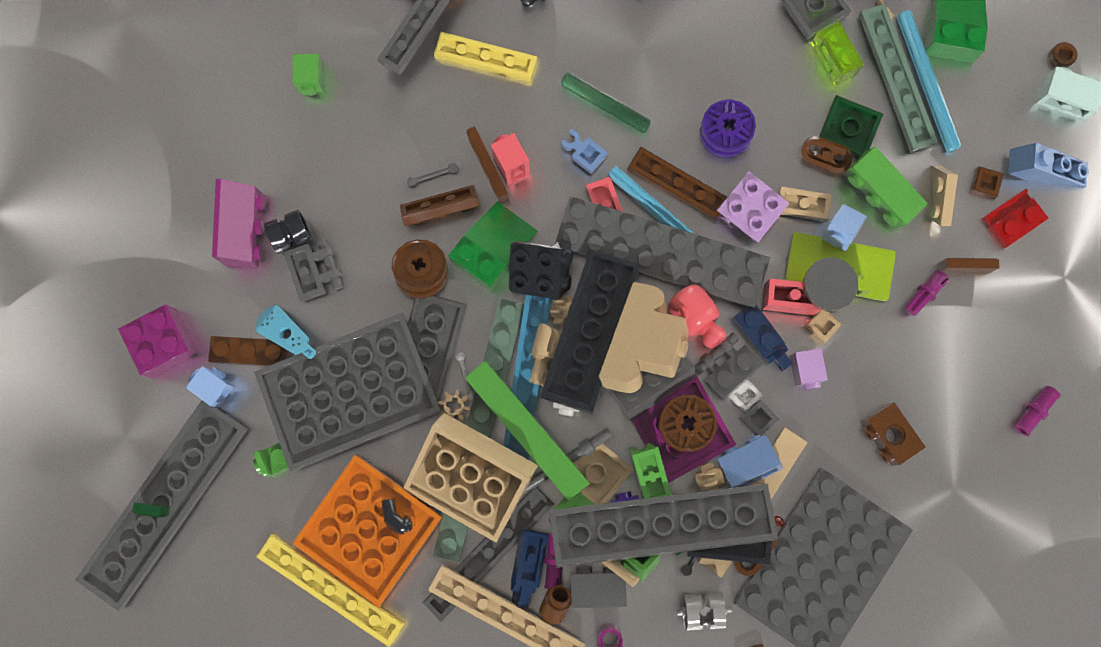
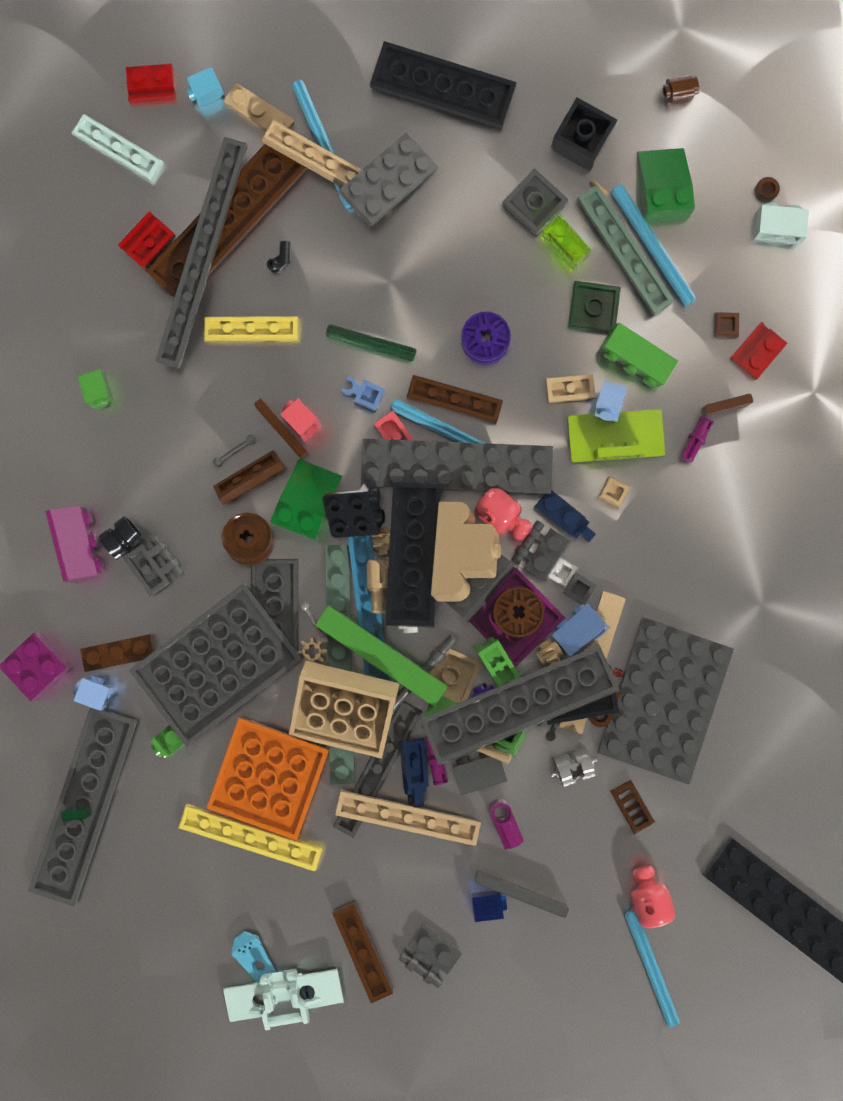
camera: 20 degrees left, 5 degrees up
medium azure piece [255,304,316,359] -> none
black arm [381,498,413,535] -> none
reddish brown brick [539,585,572,624] -> none
lavender hinge [717,171,789,243] -> none
coral brick [762,279,821,315] -> none
lavender brick [790,348,828,390] -> none
reddish brown plate [801,136,852,173] -> none
dark grey tile [803,257,859,311] -> none
reddish brown brick [861,402,926,466] -> none
tan wing [930,165,958,226] -> none
medium blue slope [1008,143,1089,188] -> none
magenta pin [1014,386,1061,436] -> none

